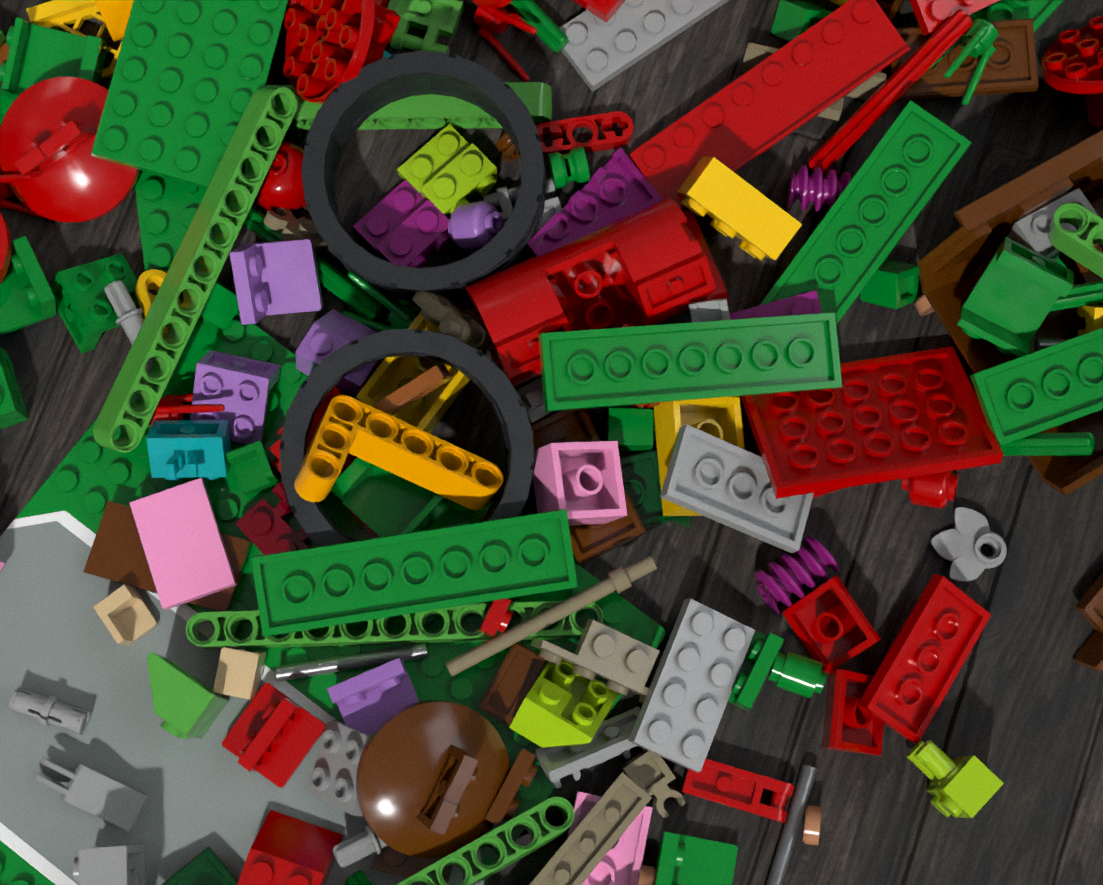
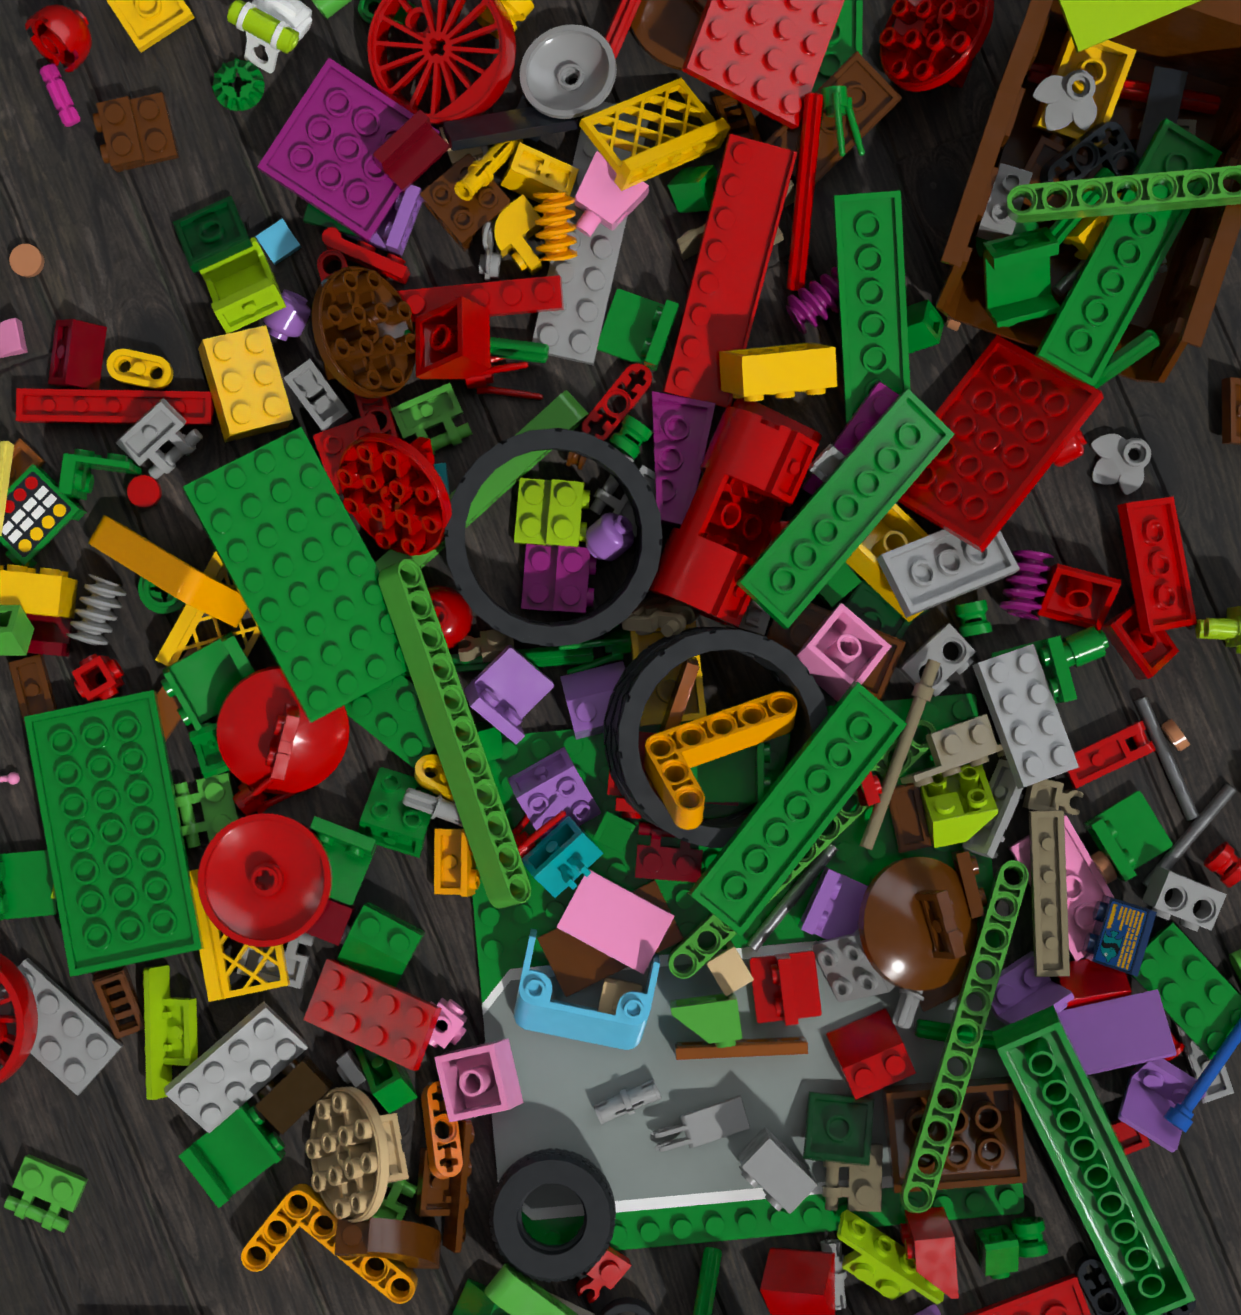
camera: 45 degrees left, 10 degrees up
none -> light orange bracket [434,828,480,897]
none -> medium azure windscreen [514,929,660,1050]
none -> green bracket [597,289,679,371]
none -> dark orange tile [675,1036,808,1060]
none -> light grey brick [898,623,976,697]
none -> green wheel [954,600,993,637]

